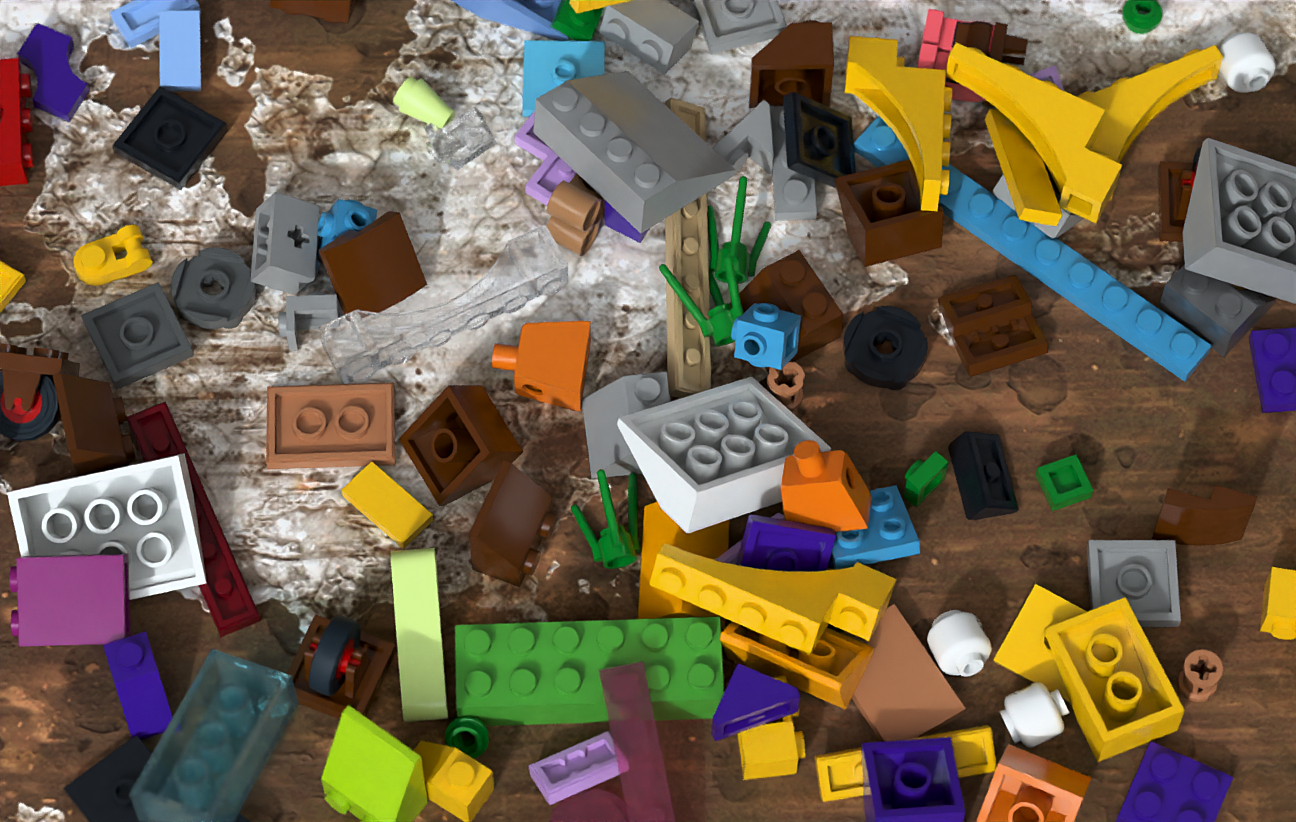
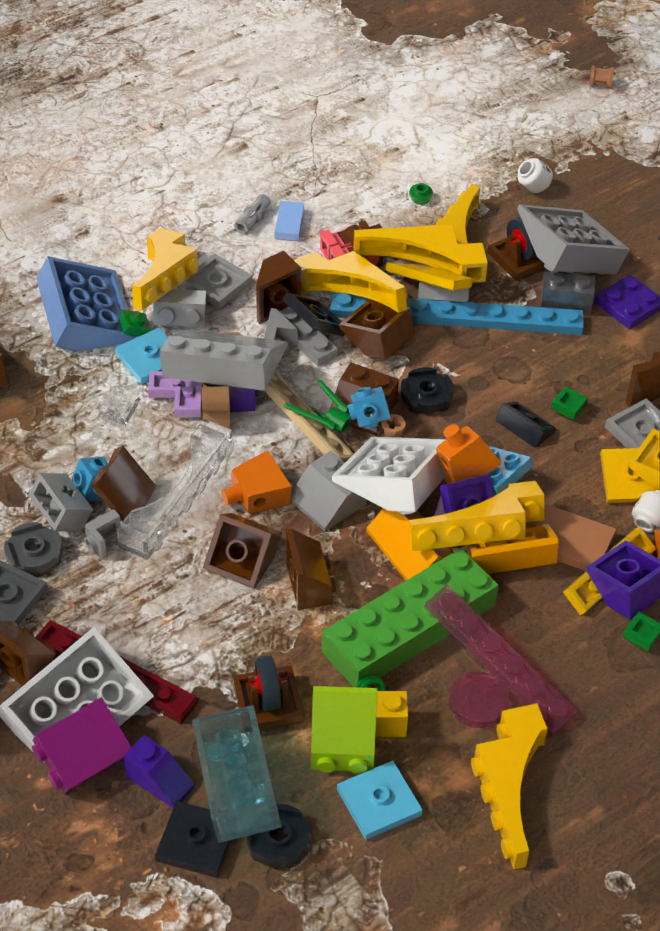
camera: 35 degrees left, 15 degrees down
nougat tile [266,383,396,469] -> none
yellow tile [341,461,434,549] -> none
yellowish green beam [390,548,448,722] -> none
yellowish green cone [393,76,456,131] -> none
lavender plate [529,731,629,805] -> none
green plant [571,469,641,569] -> none
green plant [707,176,771,284] -> none
dark purple slope [711,664,800,741] -> none
yellow piece [737,676,805,780] -> none
green plate [904,451,948,508] -> none
white head [927,610,992,677] -> none
reddish brown slope [938,274,1048,377] -> none
white head [1219,33,1276,93] -> none

